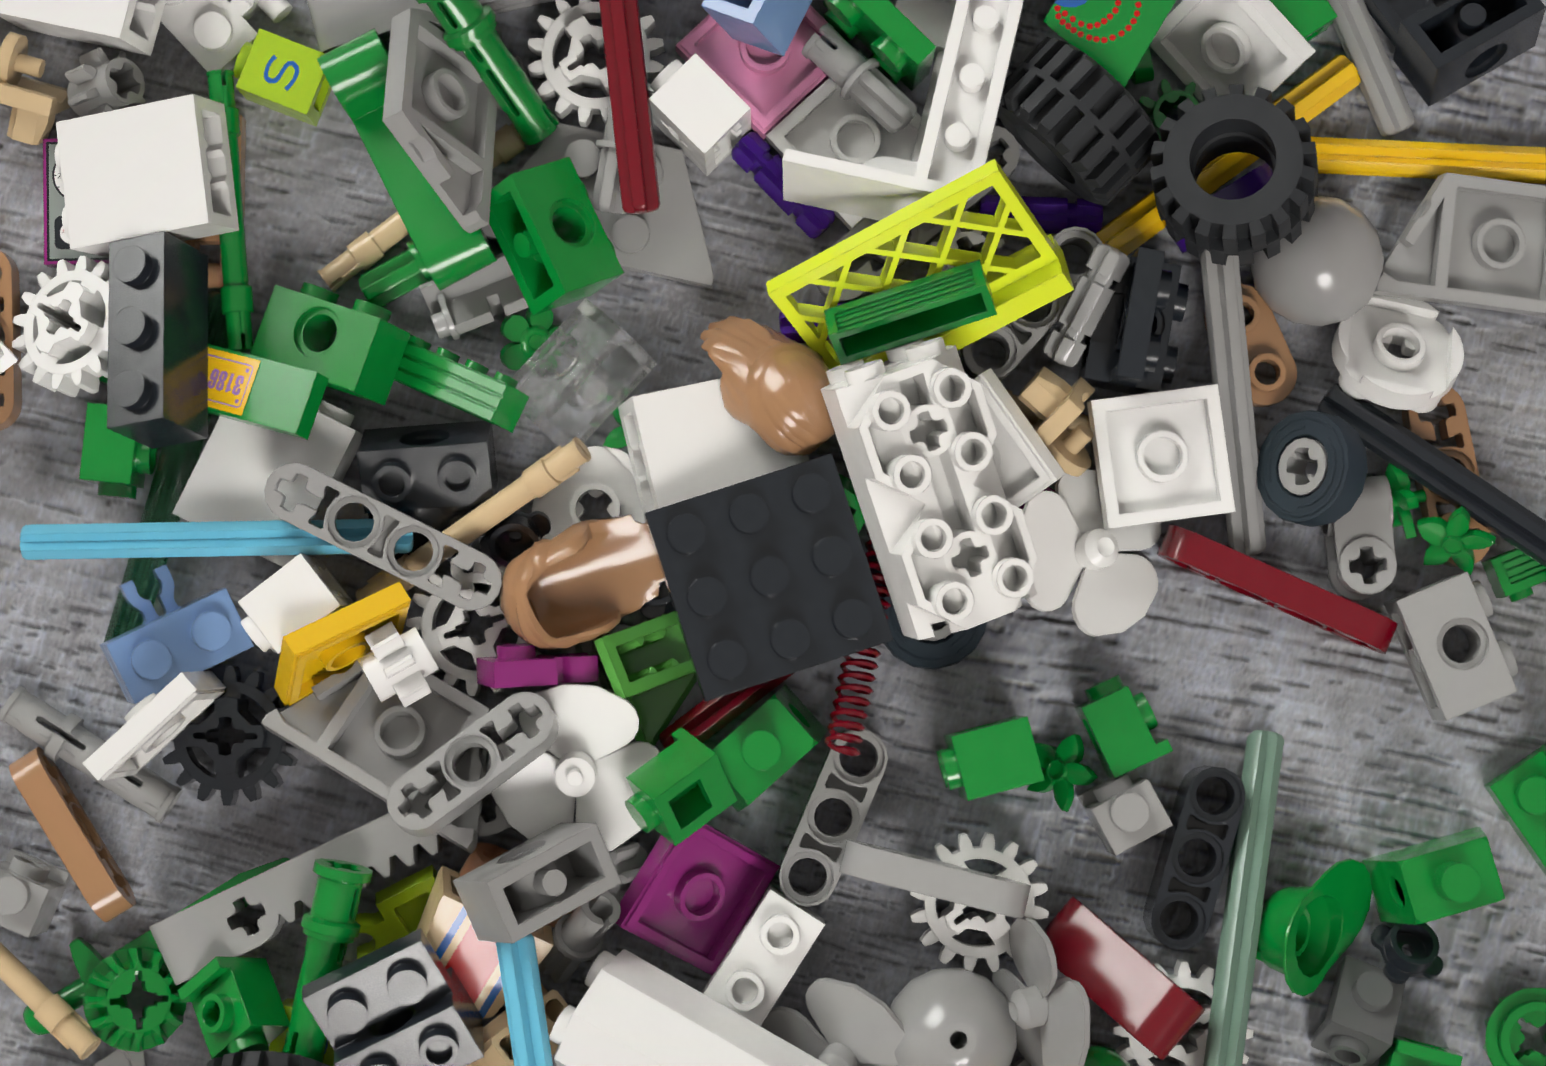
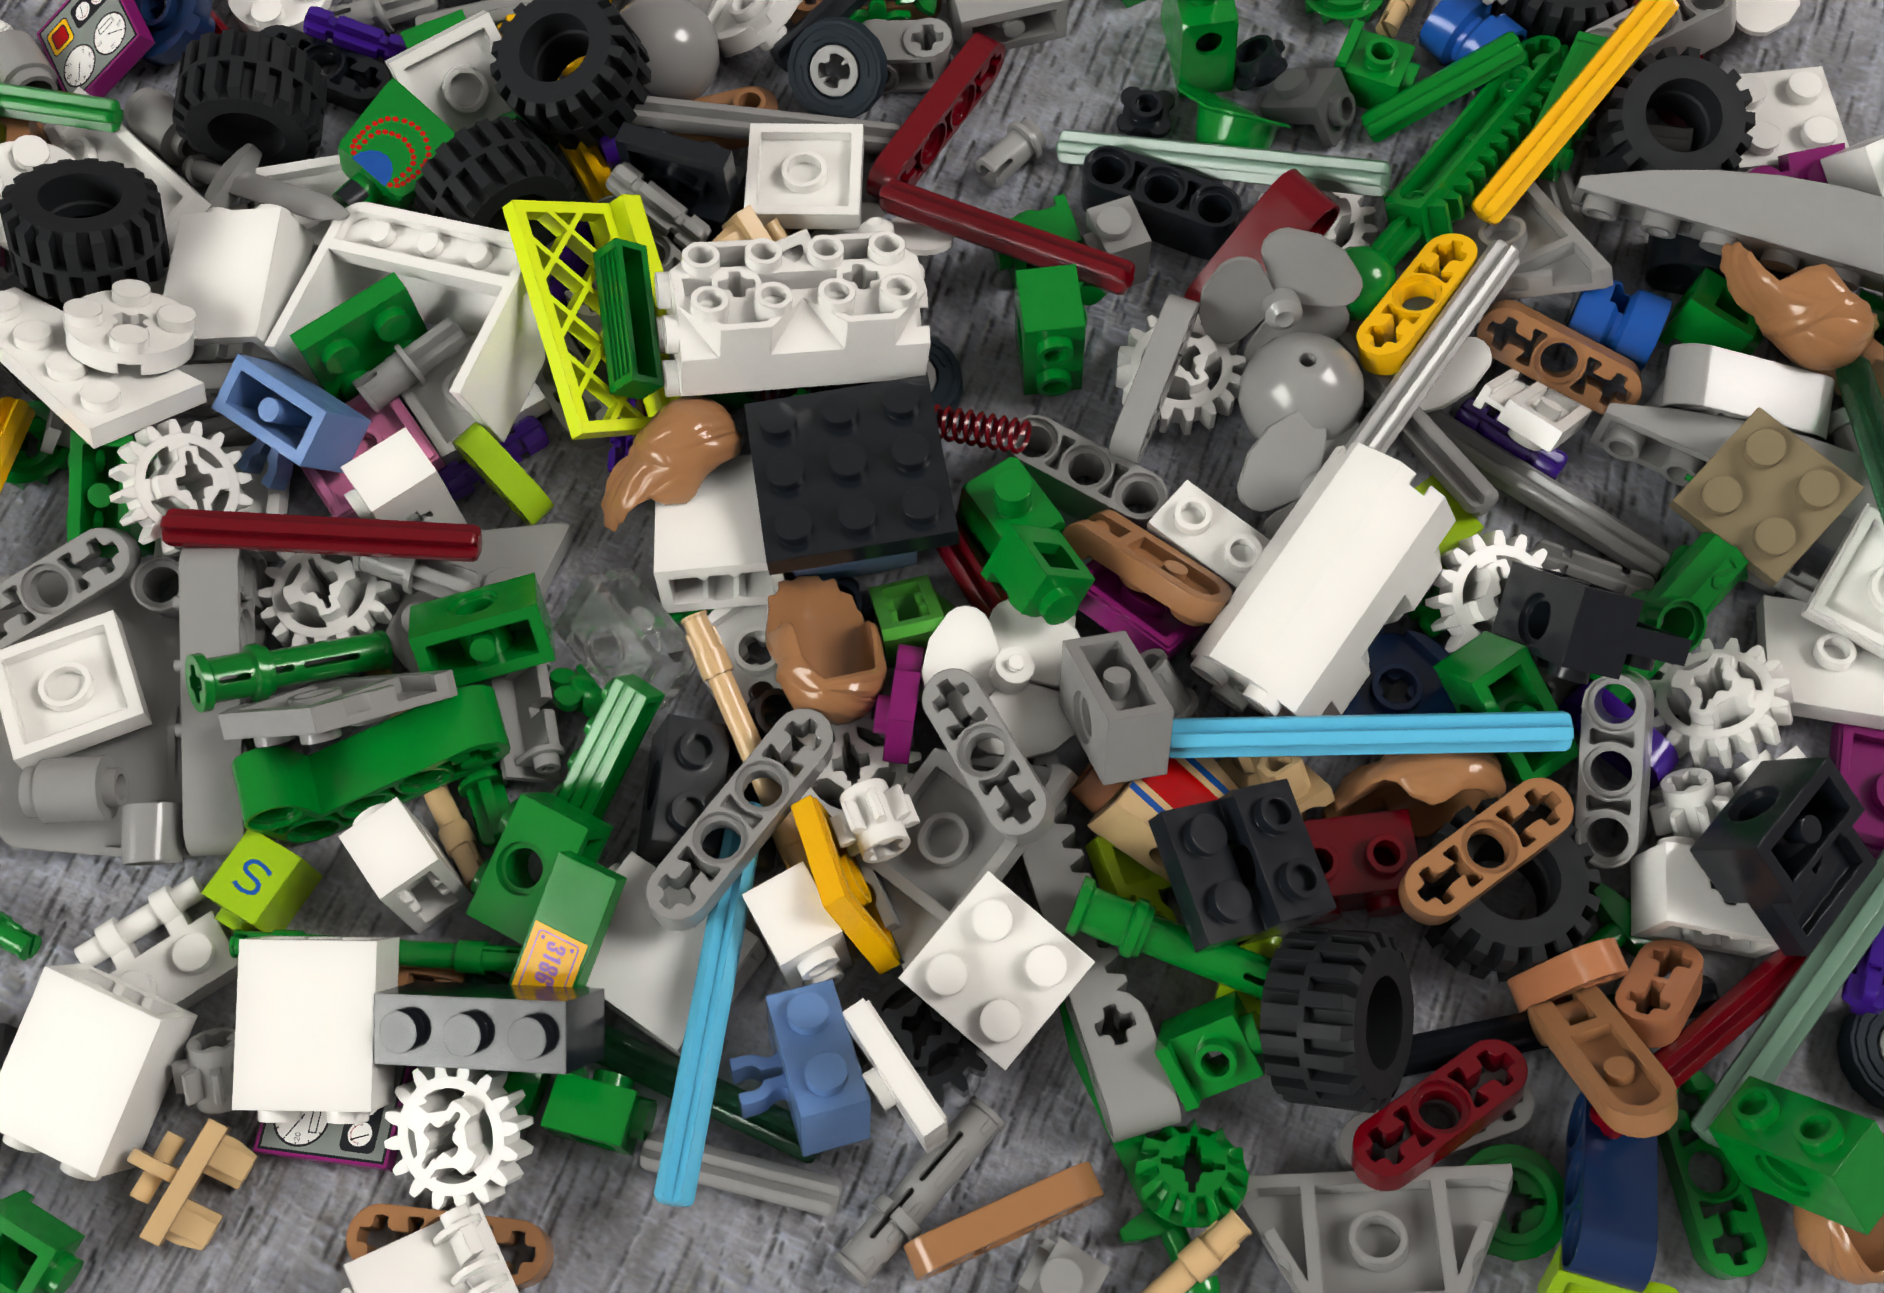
camera: 75 degrees left, 20 degrees down
none -> white brick [338,797,473,934]
none -> lime beam [452,422,554,526]
none -> light grey axle [640,1132,843,1217]
none -> dark red axle [879,179,1135,295]
none -> white plate [898,871,1095,1071]
none -> light grey pin [975,119,1046,189]
none -> medium nougat plate [1062,509,1232,626]
none -> black plate [1116,86,1175,138]

